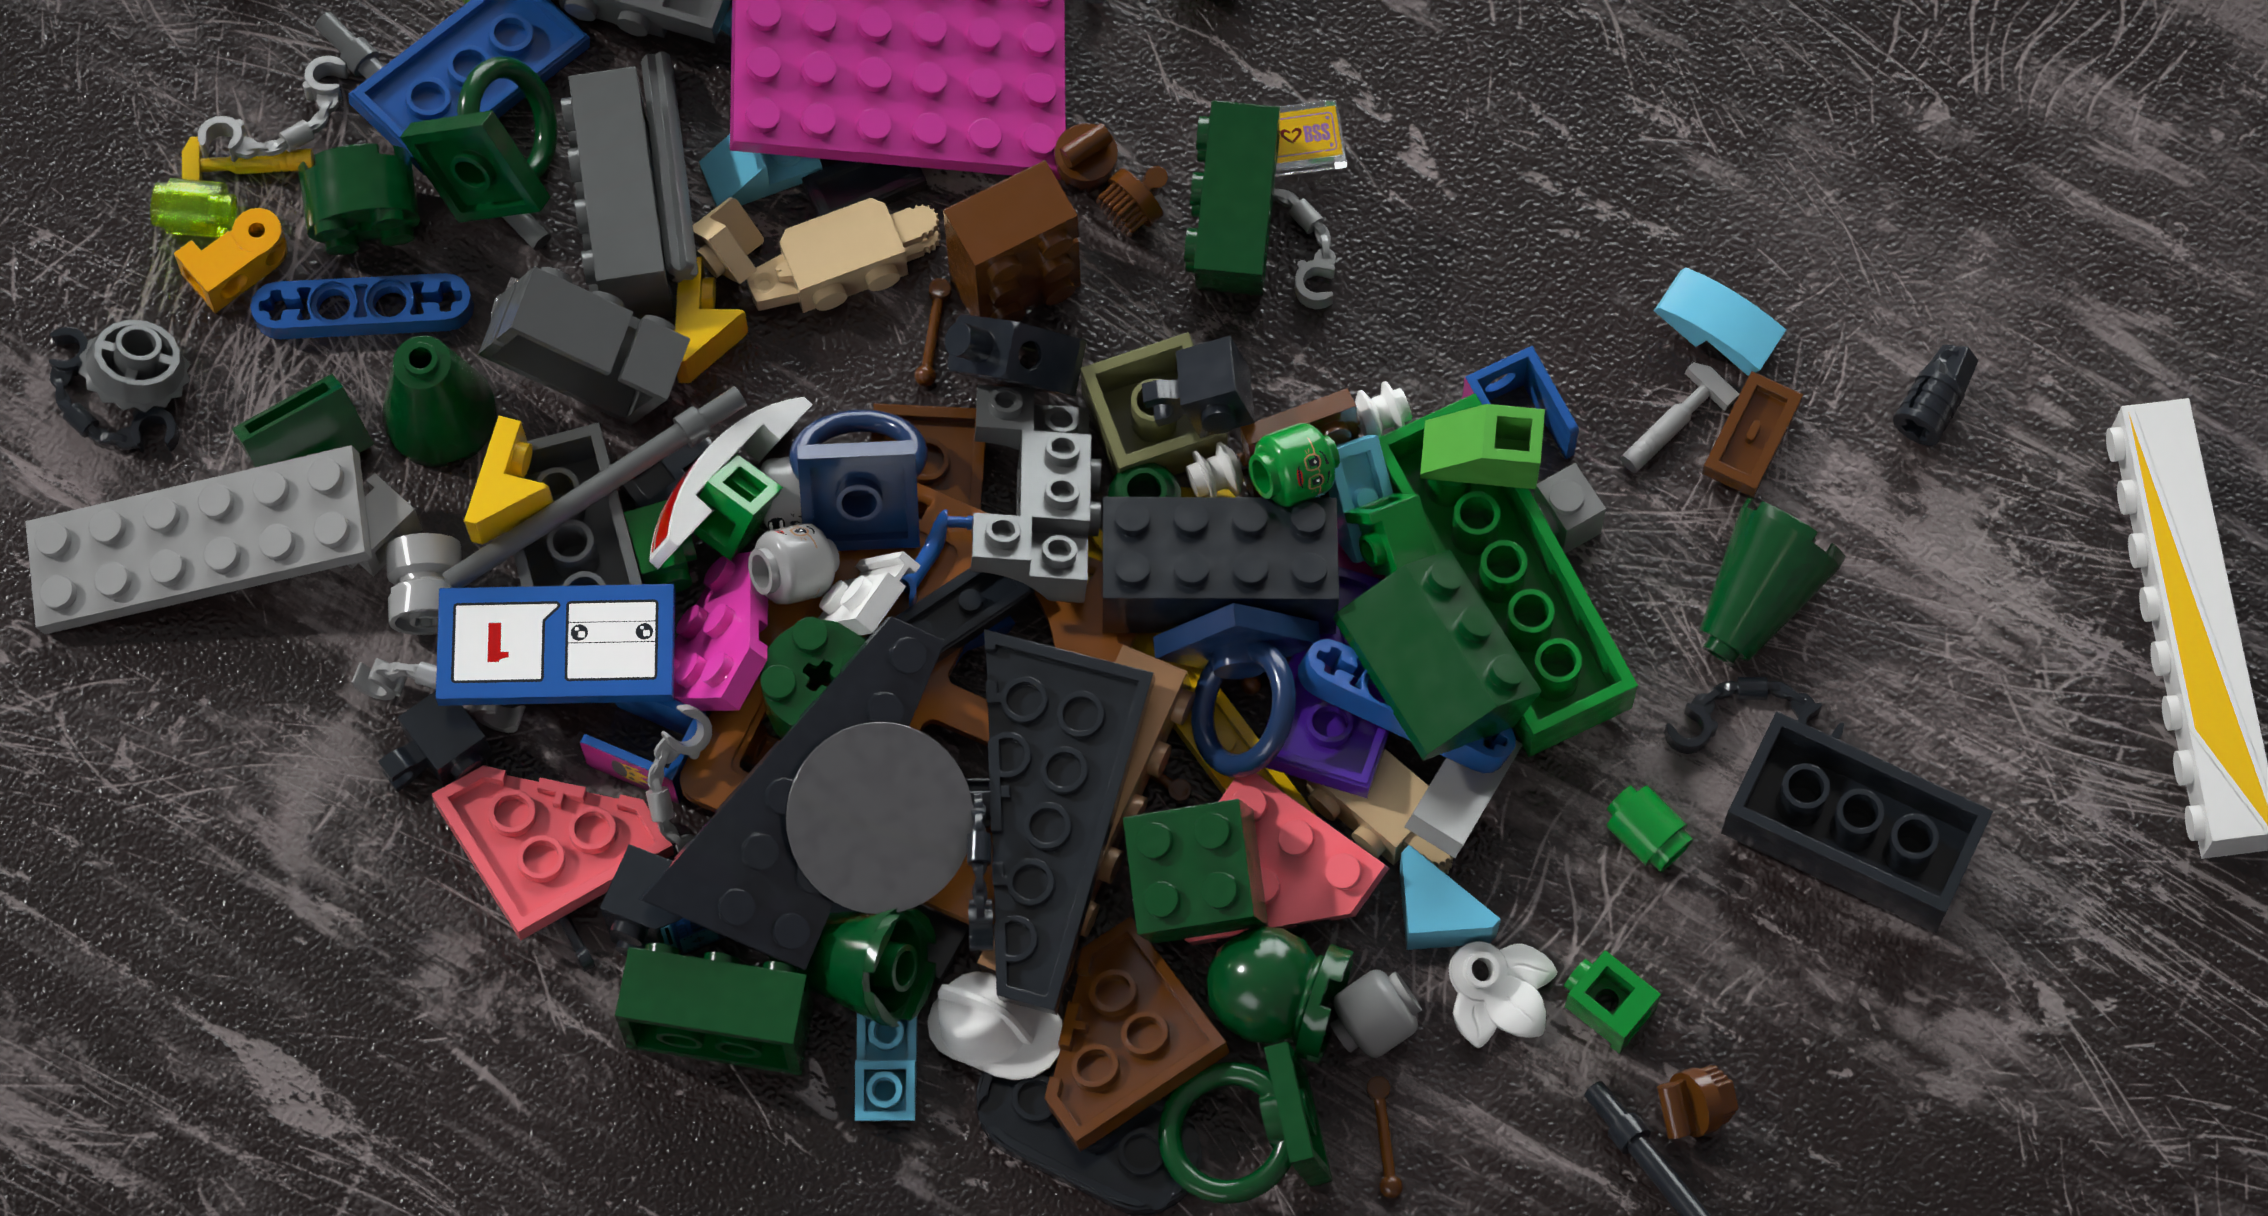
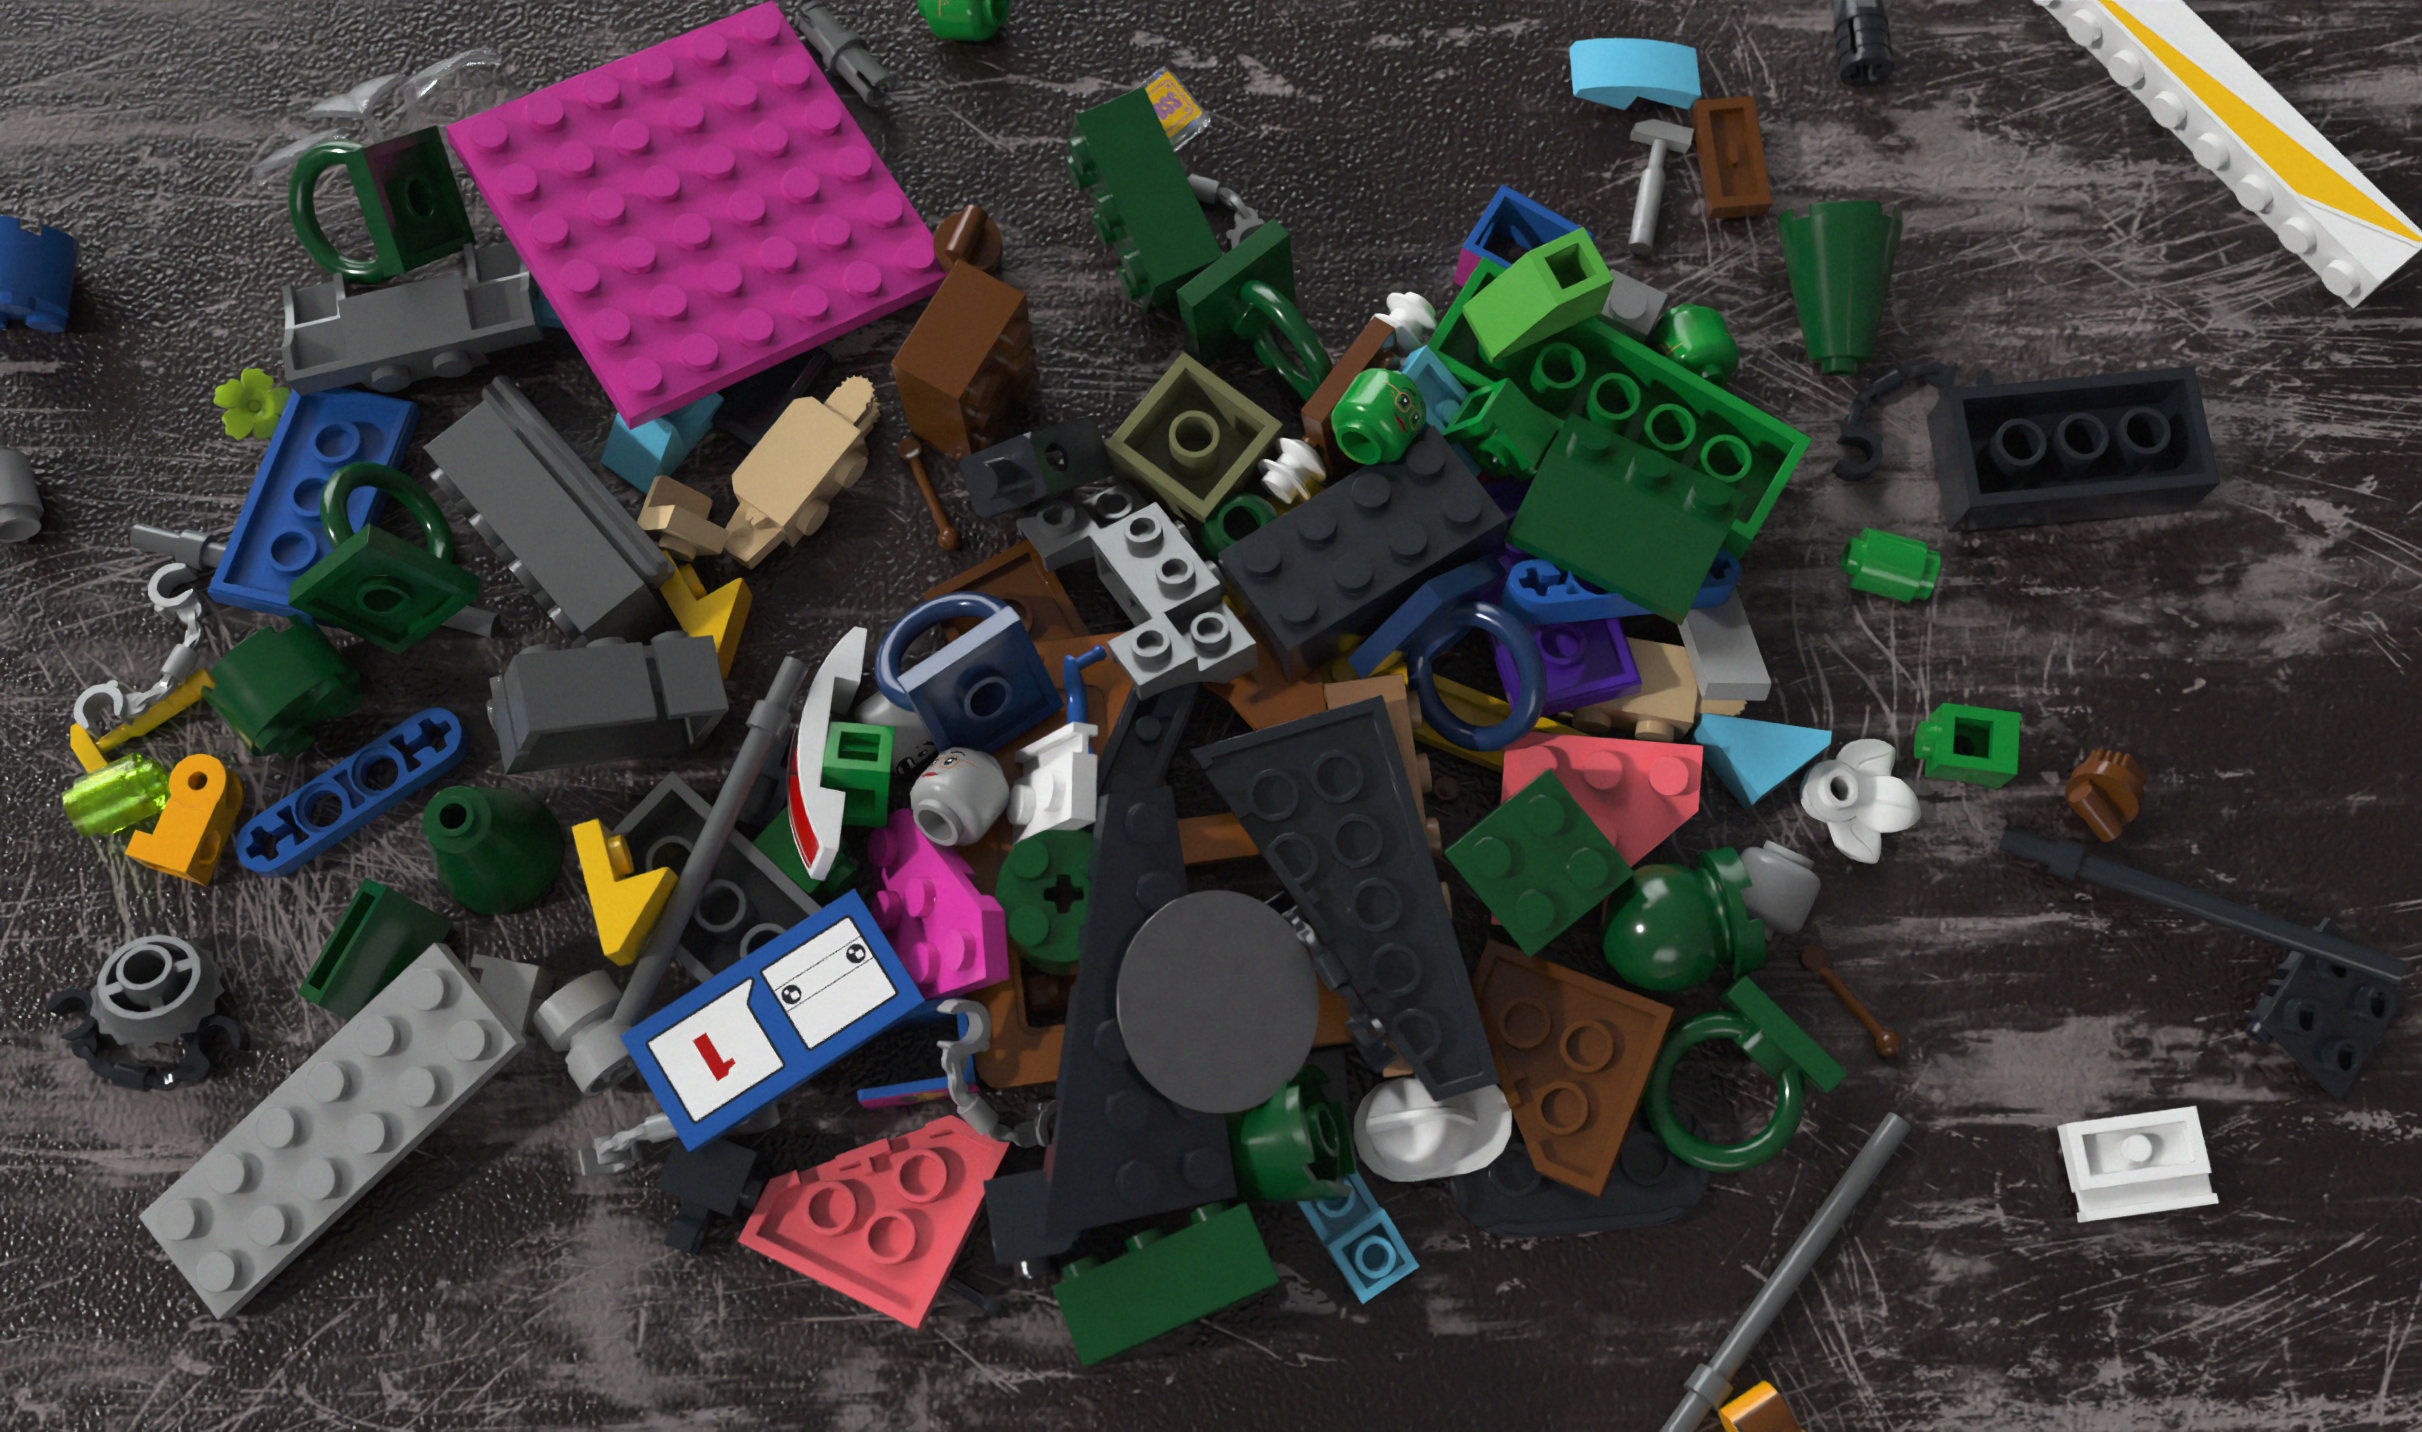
camera: 35 degrees left, 5 degrees up
reddish brown piece [1096,166,1168,238] -> none
black brick [1142,336,1255,438] -> none
none -> dark green tile [1176,218,1334,403]
none -> green head [1649,304,1740,389]

